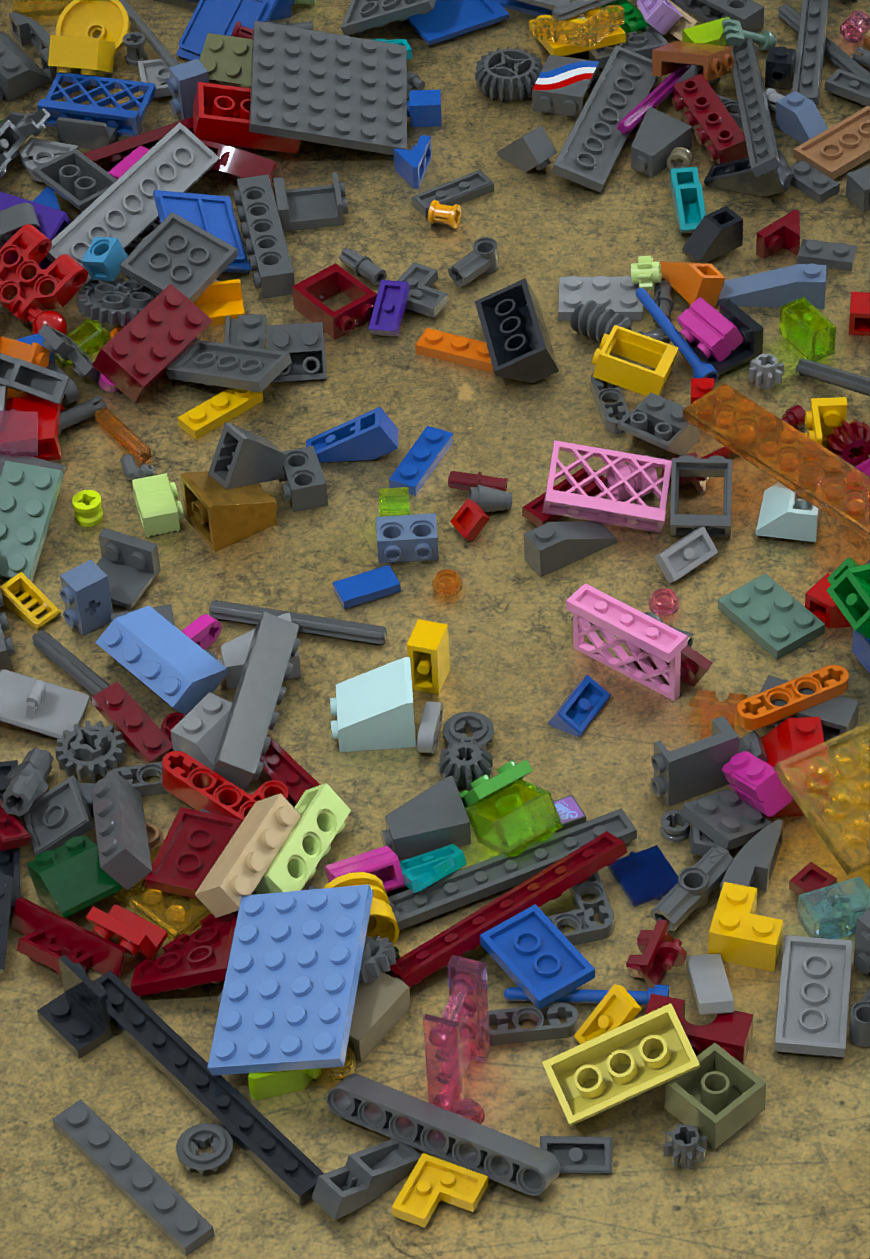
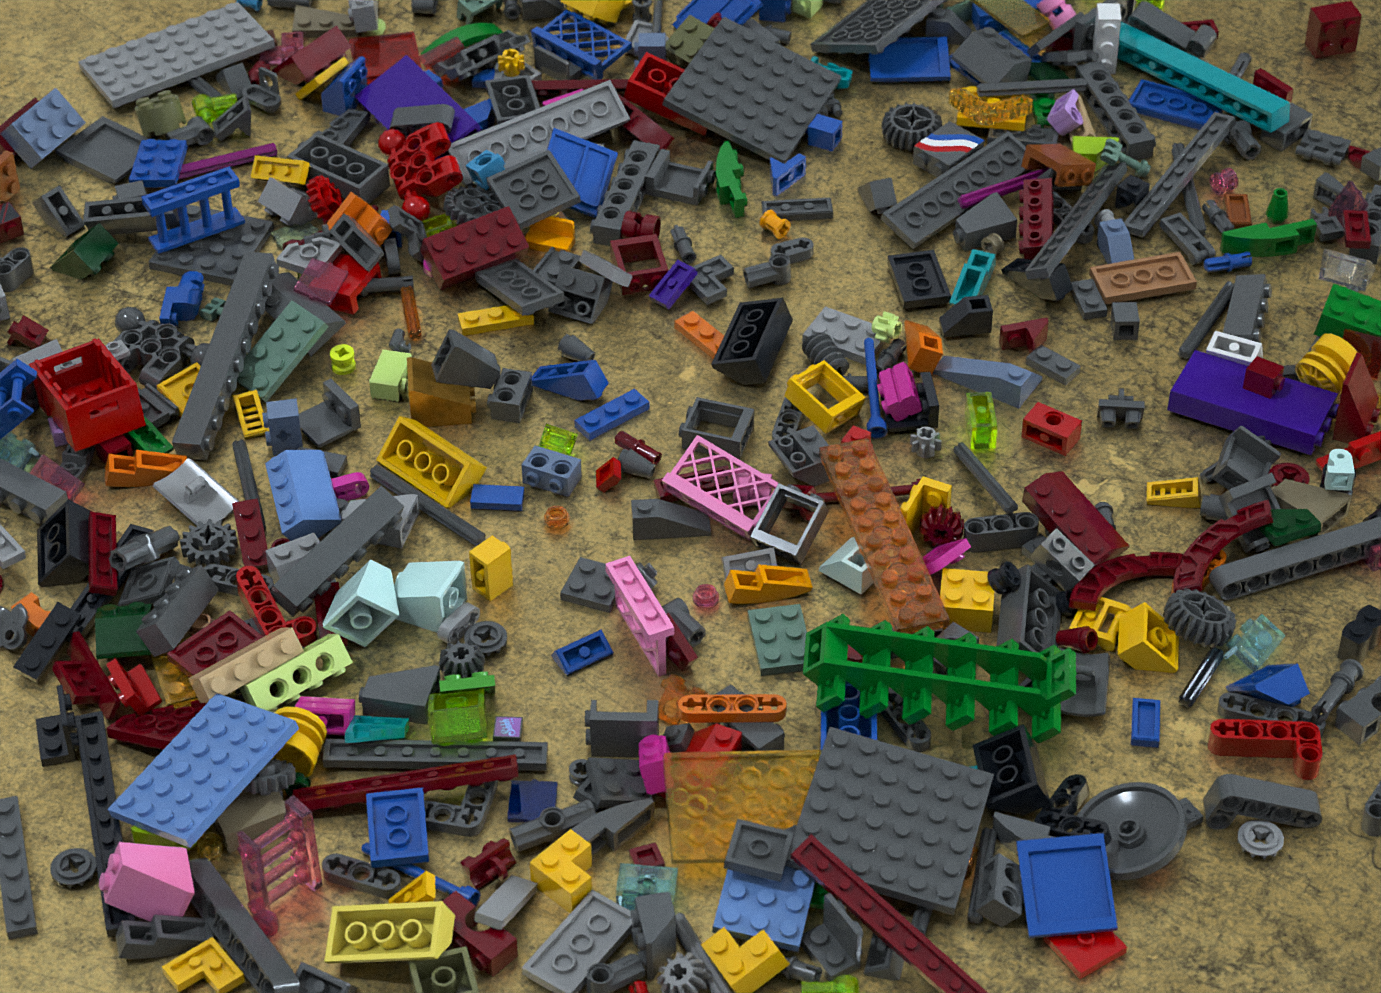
camera: 25 degrees right, 0 degrees up
none -> bright pink slope [99,842,195,922]
none -> light aqua slope [323,559,399,647]
none -> yellow slope [376,416,487,509]
none -> blue tile [472,68,495,88]
none -> yellow gear [498,49,525,77]
none -> dark grey cone [558,334,596,362]
none -> dark grey plate [560,557,615,613]
none -> light grey beam [579,250,633,287]
none -> dark red wheel [621,211,661,239]
none -> dark grey window [678,397,754,460]
none -> green slope [716,141,748,218]
none -> light orange slope [724,564,813,604]
none -> dark grey beam [770,237,814,264]
none -> black plate [887,250,951,309]

